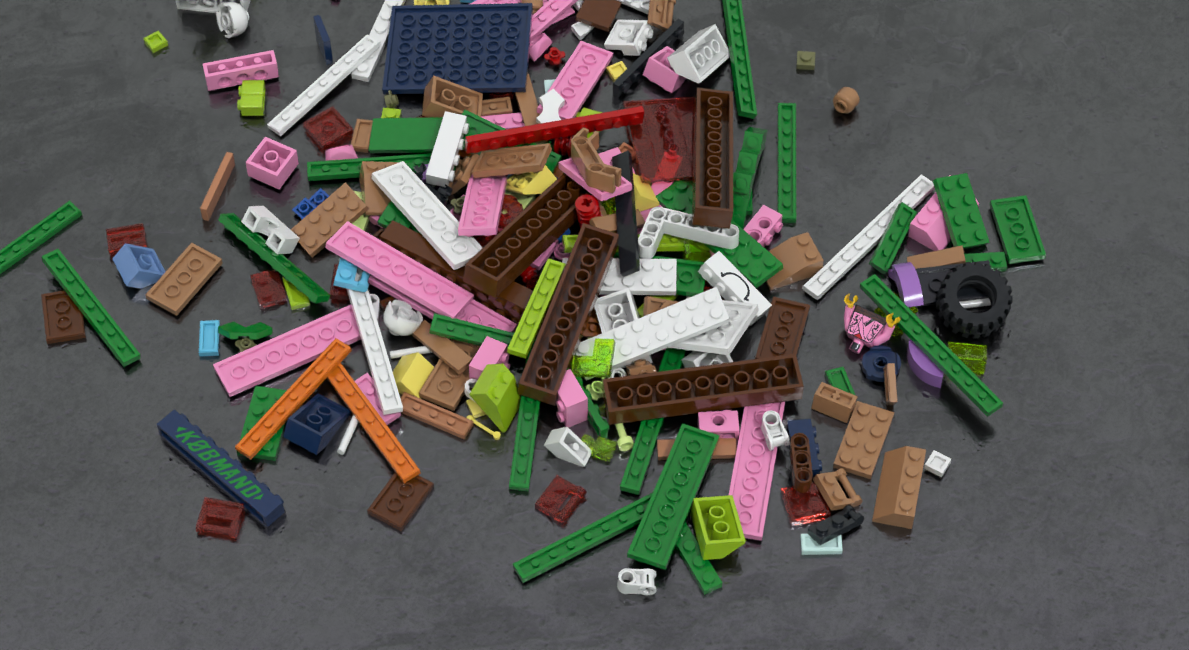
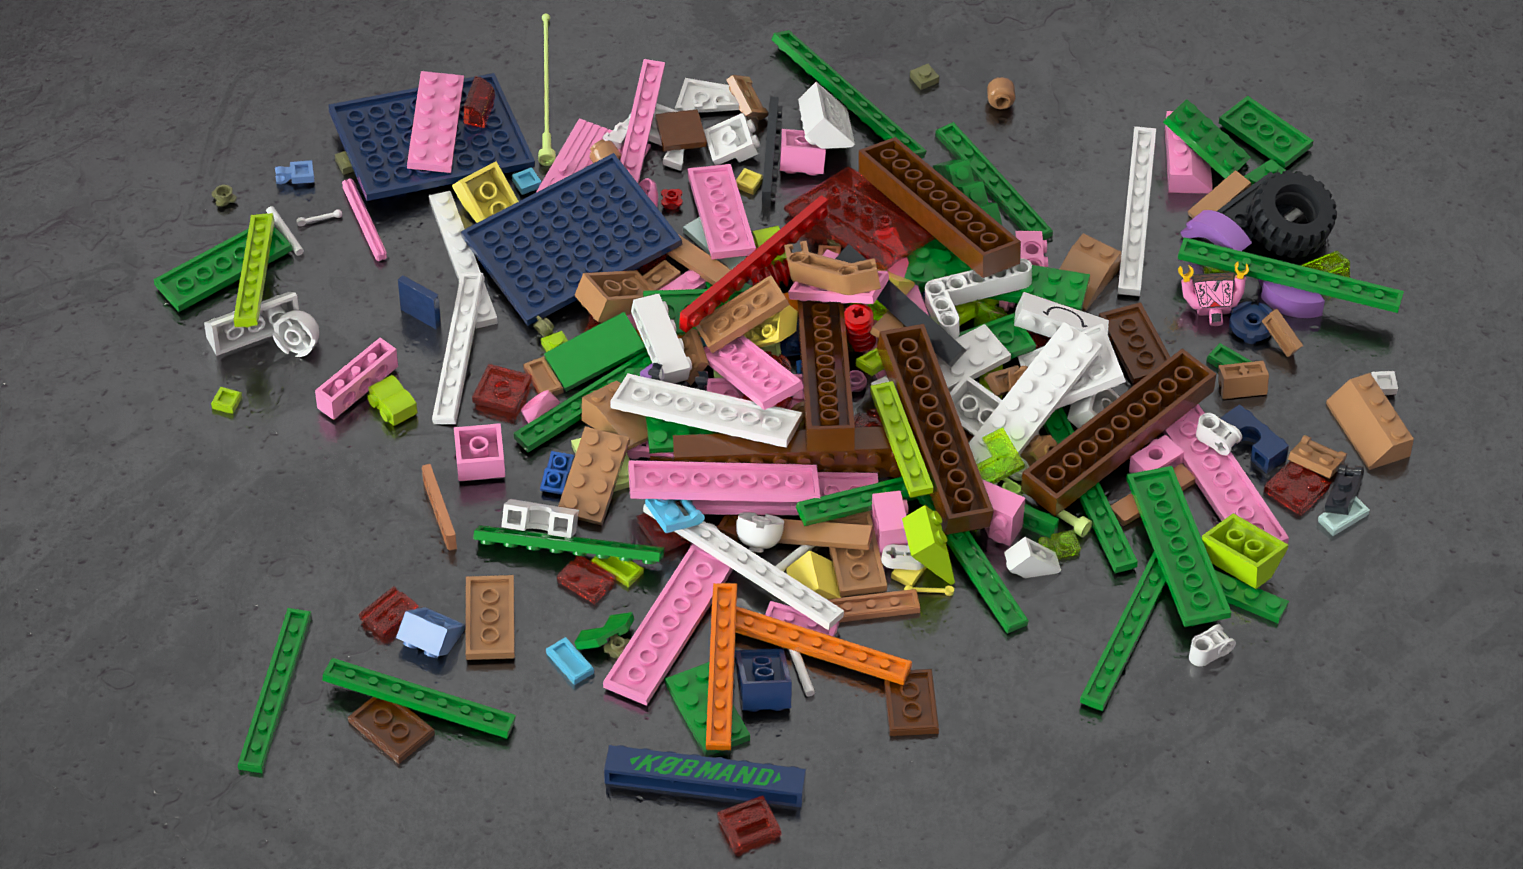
camera: 35 degrees left, 5 degrees down
olive plate [451,196,465,215] -> none
clear red plate [535,475,587,523] -> none
white tile [536,89,565,124] -> none
reddish brown beam [790,433,813,493] -> none
medium nougat plate [833,401,895,480] -> none
green plate [869,202,917,274] -> none

